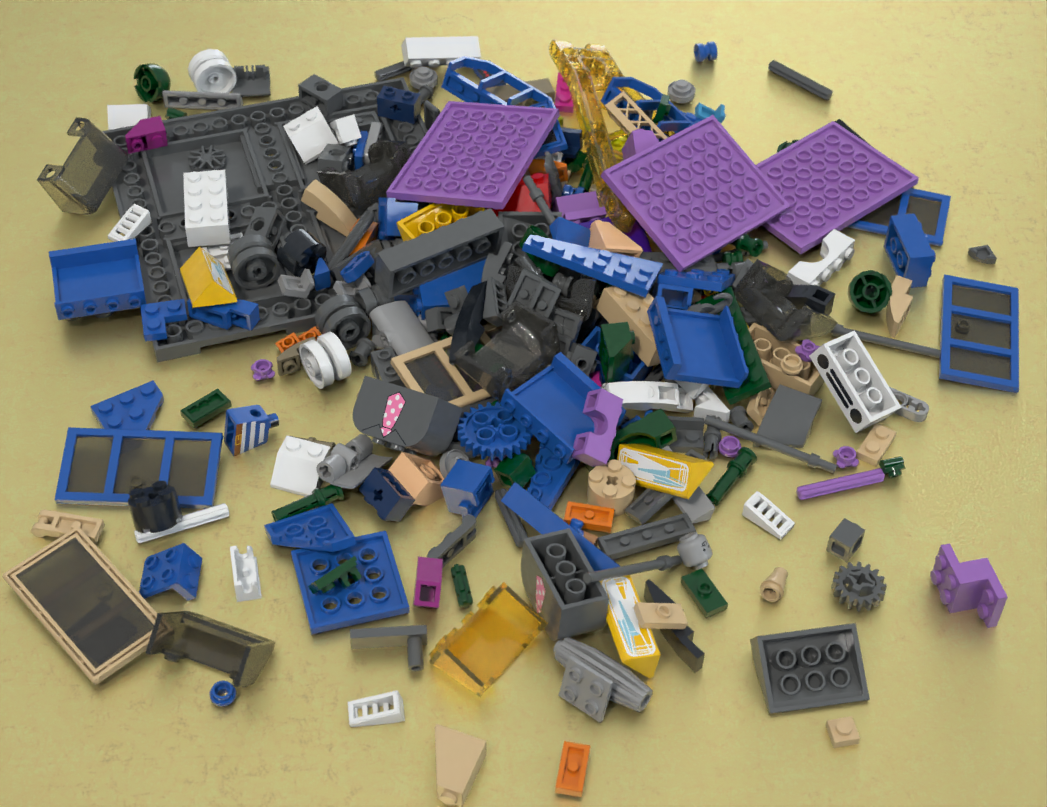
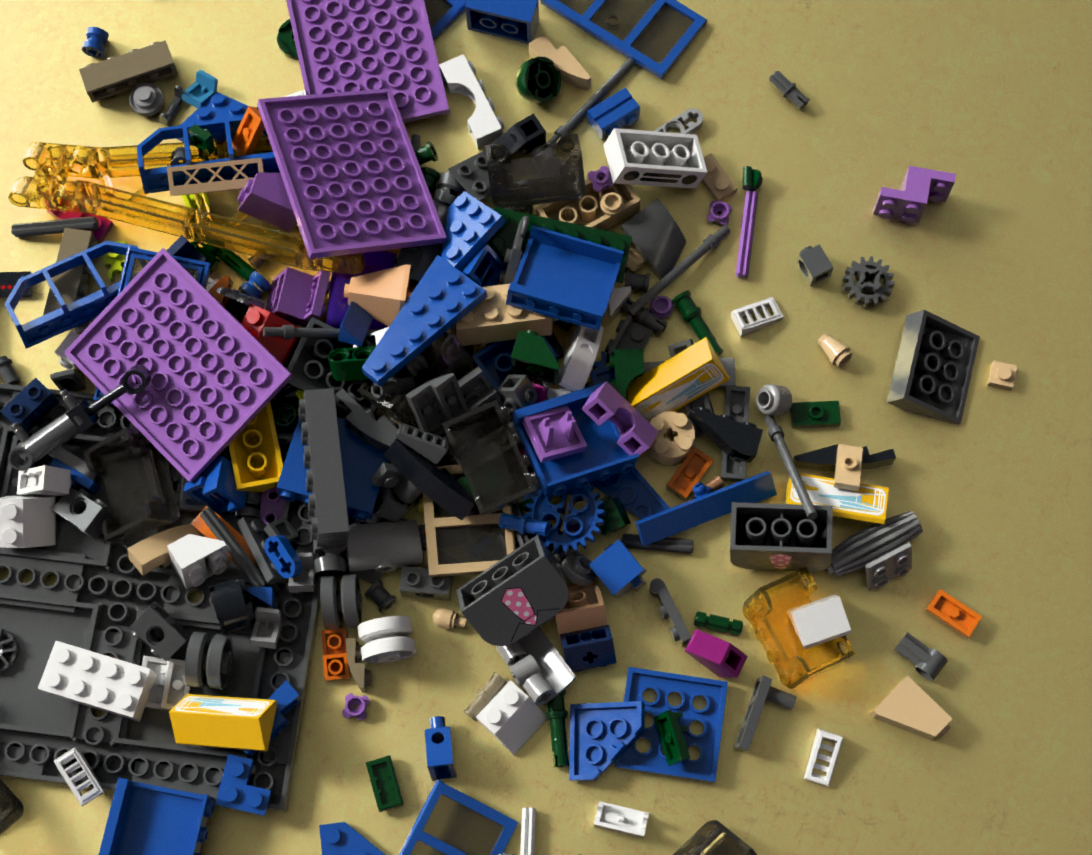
camera: 60 degrees left, 25 degrees up
none -> piece [8,365,151,471]
none -> dark grey axle [11,216,99,237]
none -> dark tan brick [79,40,178,103]
none -> dark grey piece [159,85,183,127]
none -> white slope [167,534,230,589]
none -> blue pin [499,513,551,538]
none -> medium lavender plate [522,406,587,463]
none -> blue brick [587,88,640,140]
none -> black slope [688,407,763,463]
none -> dark grey axle [769,71,810,110]
none -> white slope [787,594,852,649]
none -> dark grey piece [894,632,948,681]

